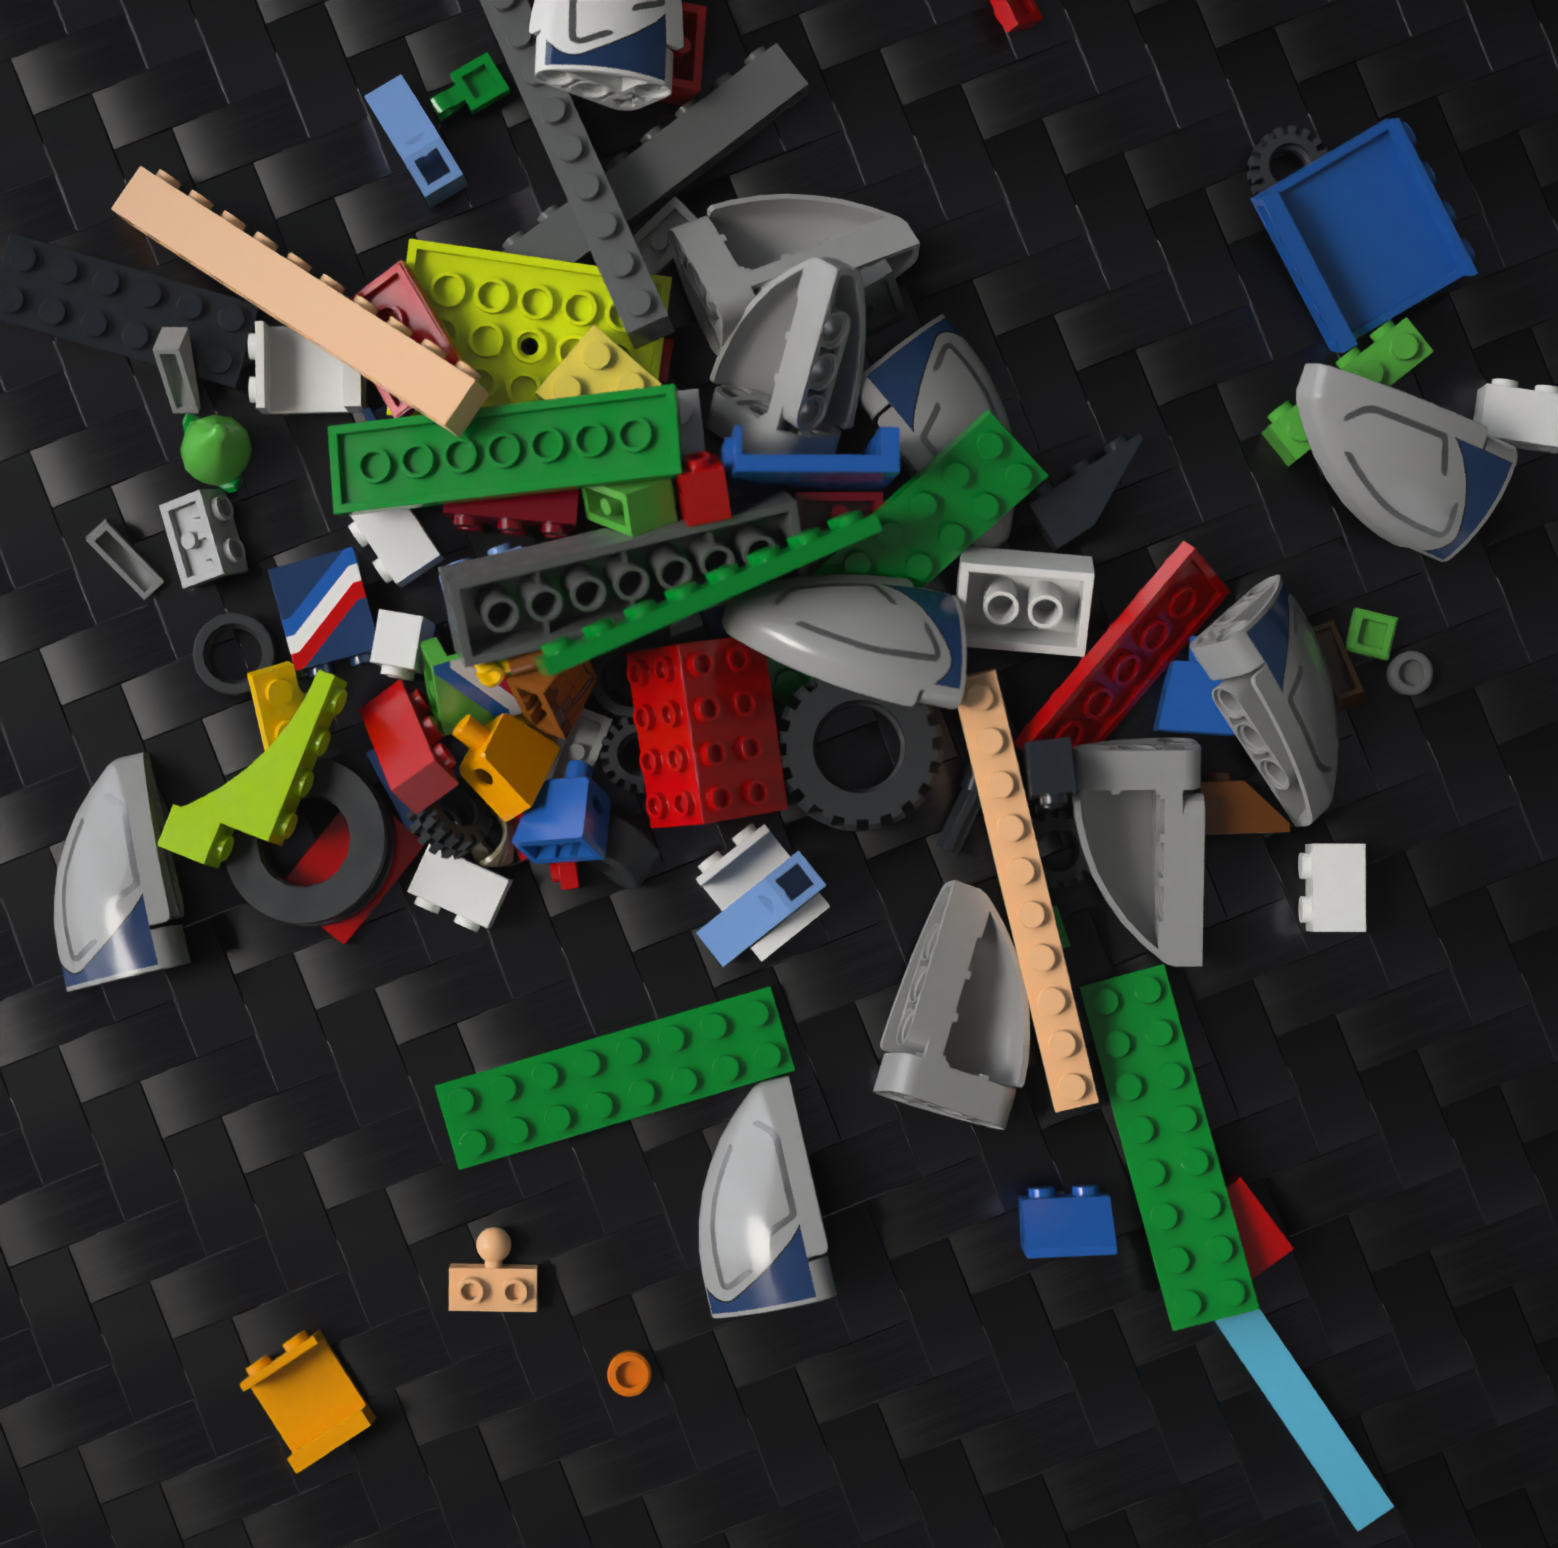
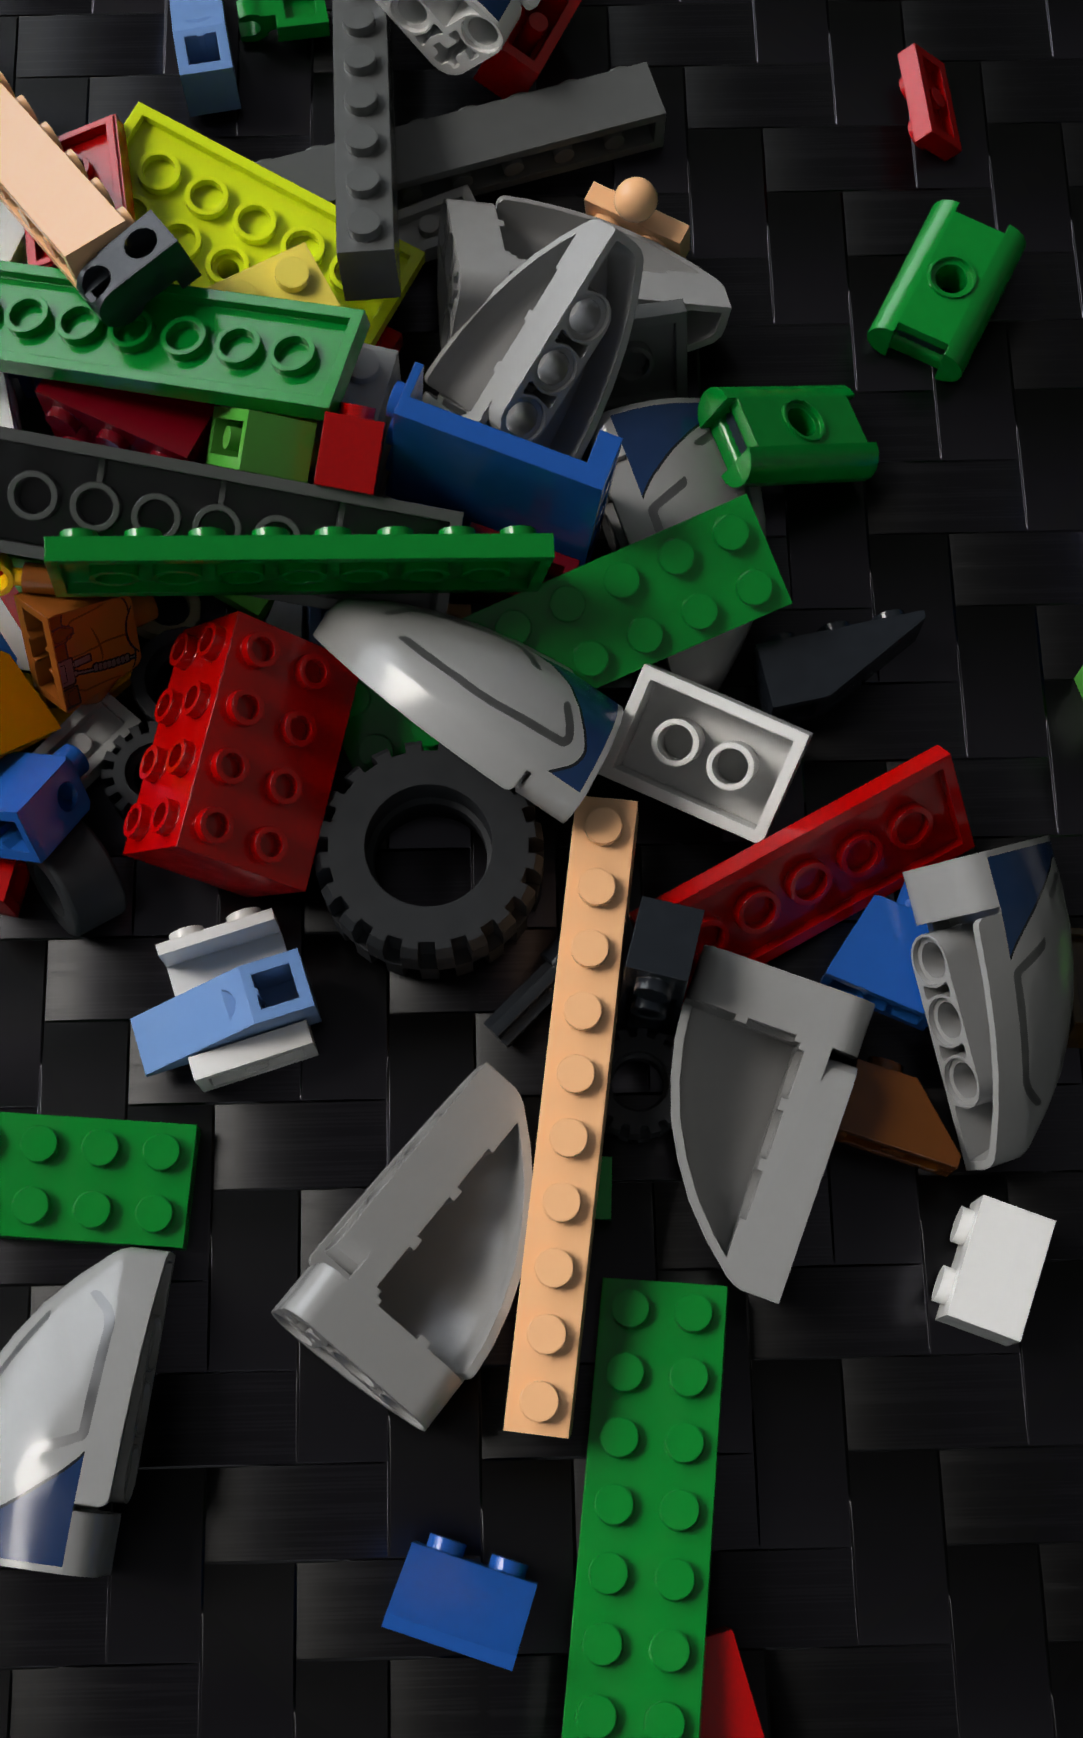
camera: 15 degrees right, 15 degrees down
none -> black leg [76,209,202,328]
none -> light nougat plate [584,177,690,258]
none -> green piece [698,385,879,488]
none -> green piece [867,200,1026,382]

